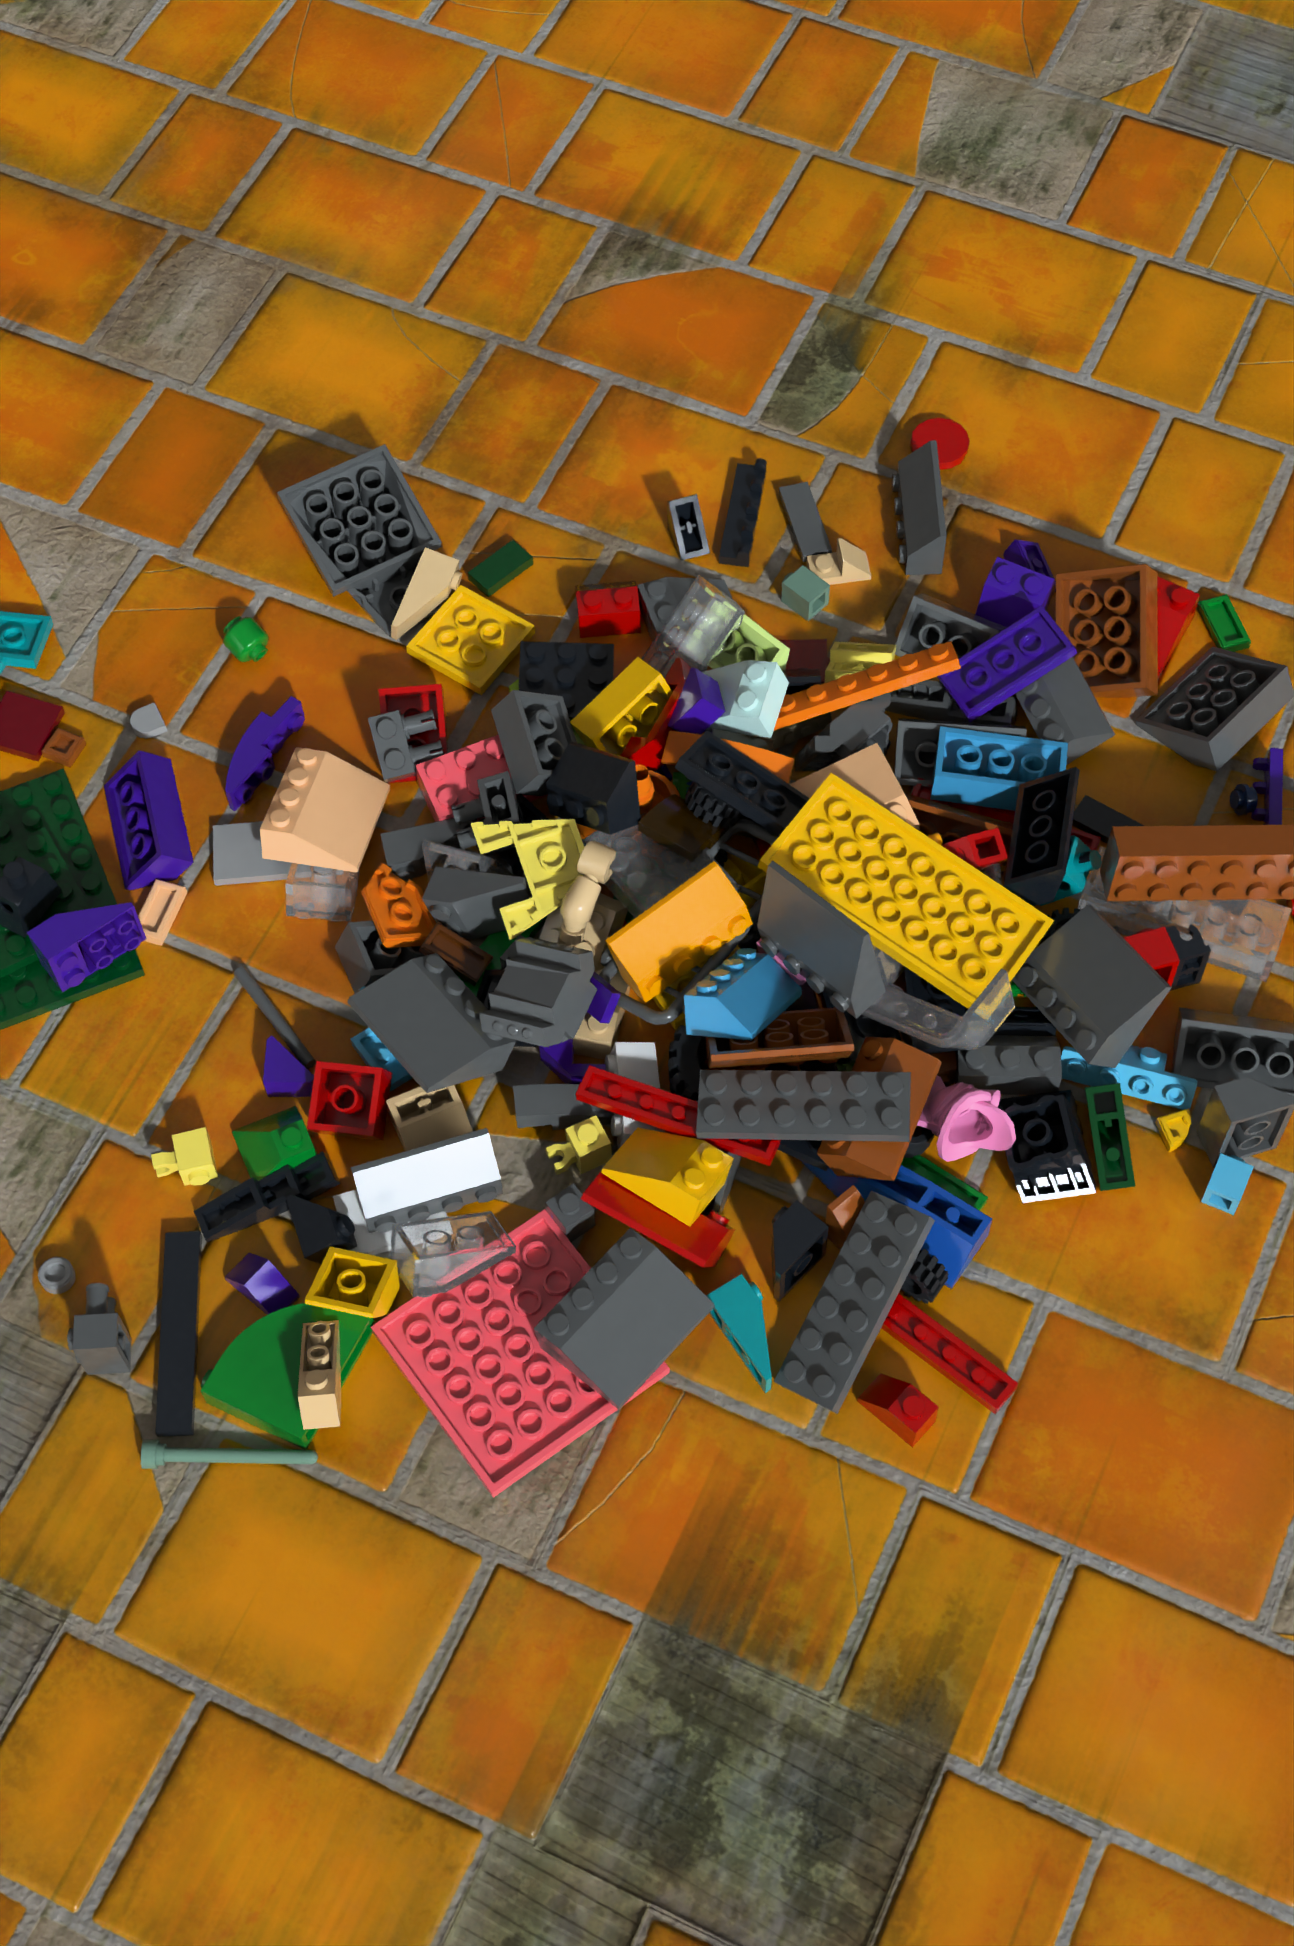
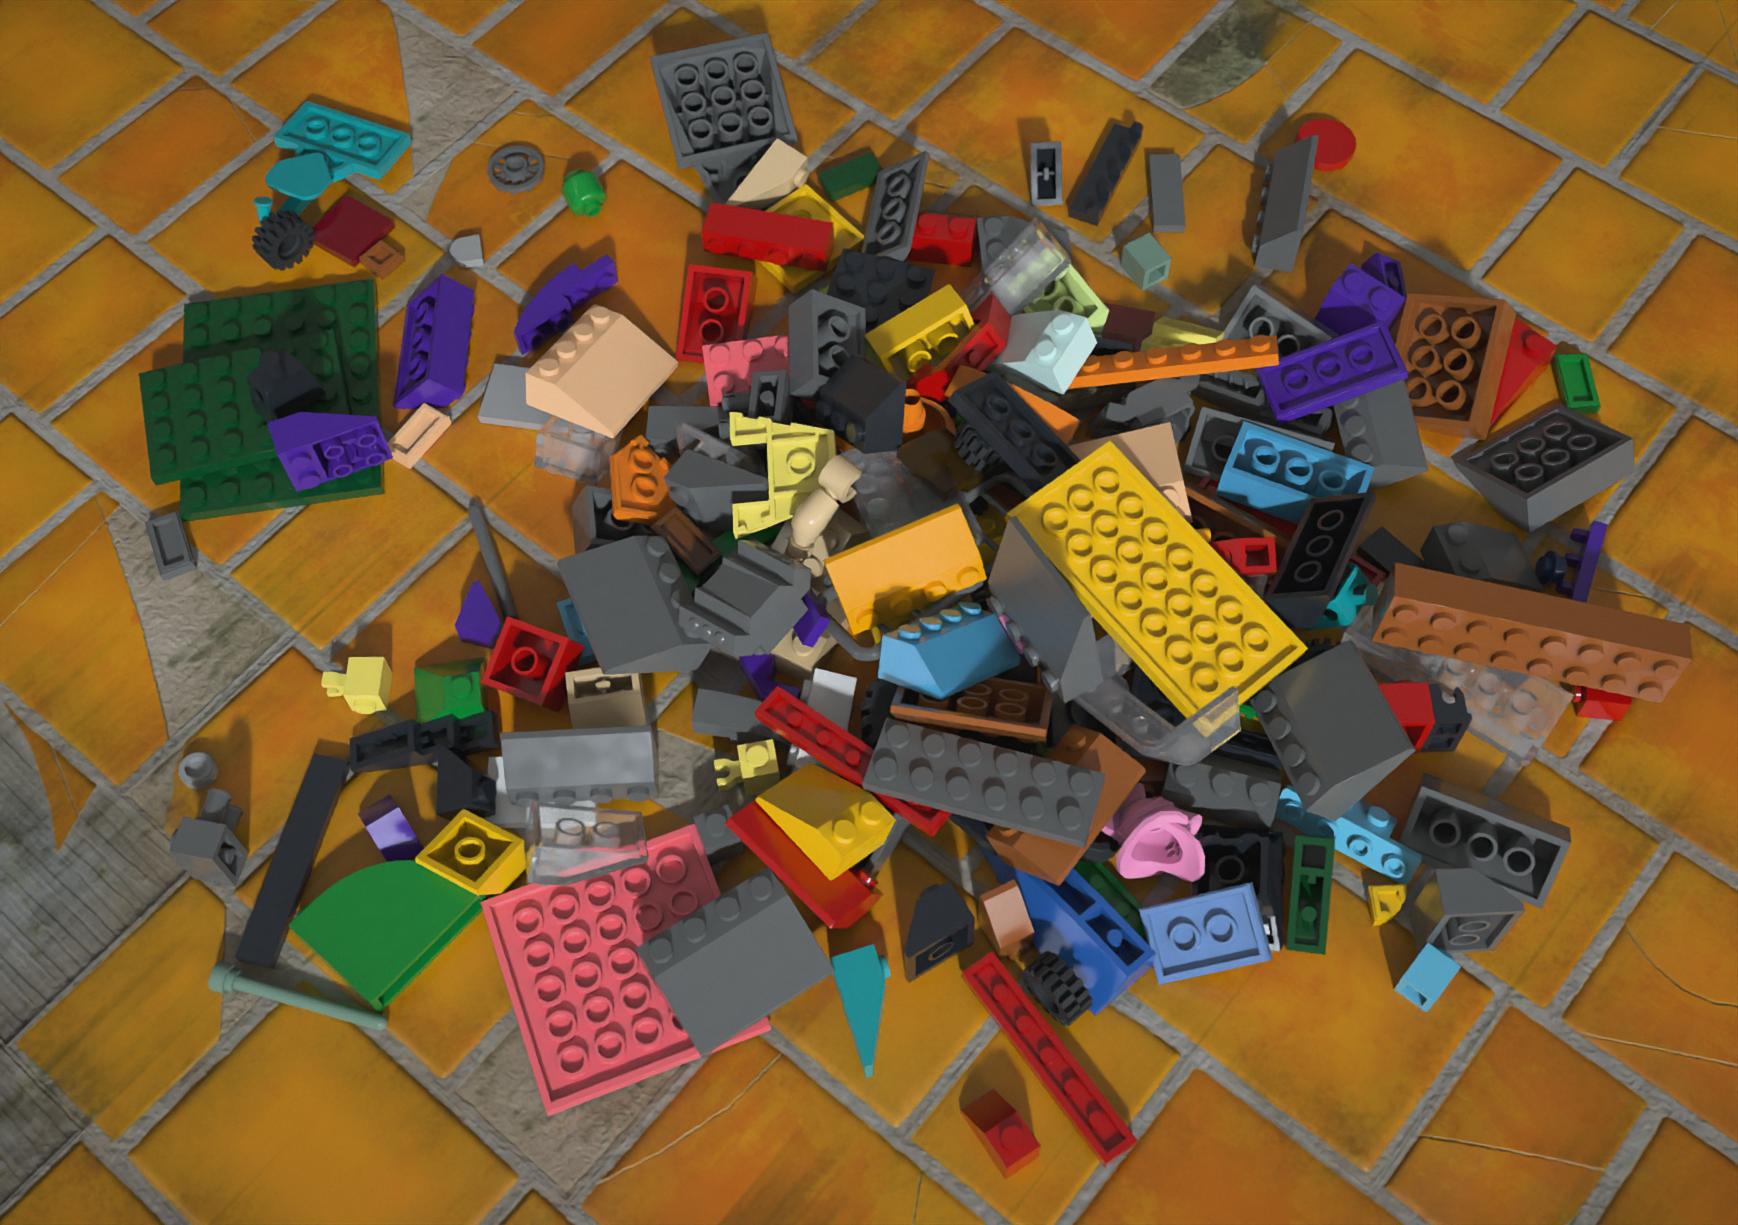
camera: 15 degrees right, 0 degrees up
tan slope [298,1320,341,1430] -> none
dark grey brick [368,709,444,783] -> none
dark purple slope [668,668,726,735] -> none
dark grey plate [774,1191,935,1414] -> none
tan slope [806,538,871,585] -> none
none -> dark grey wheel [487,146,545,195]
none -> red brick [701,202,835,272]
none -> dark grey slope [861,151,930,262]
none -> medium blue tile [1139,882,1273,985]
none -> dark grey slope [1420,522,1543,593]

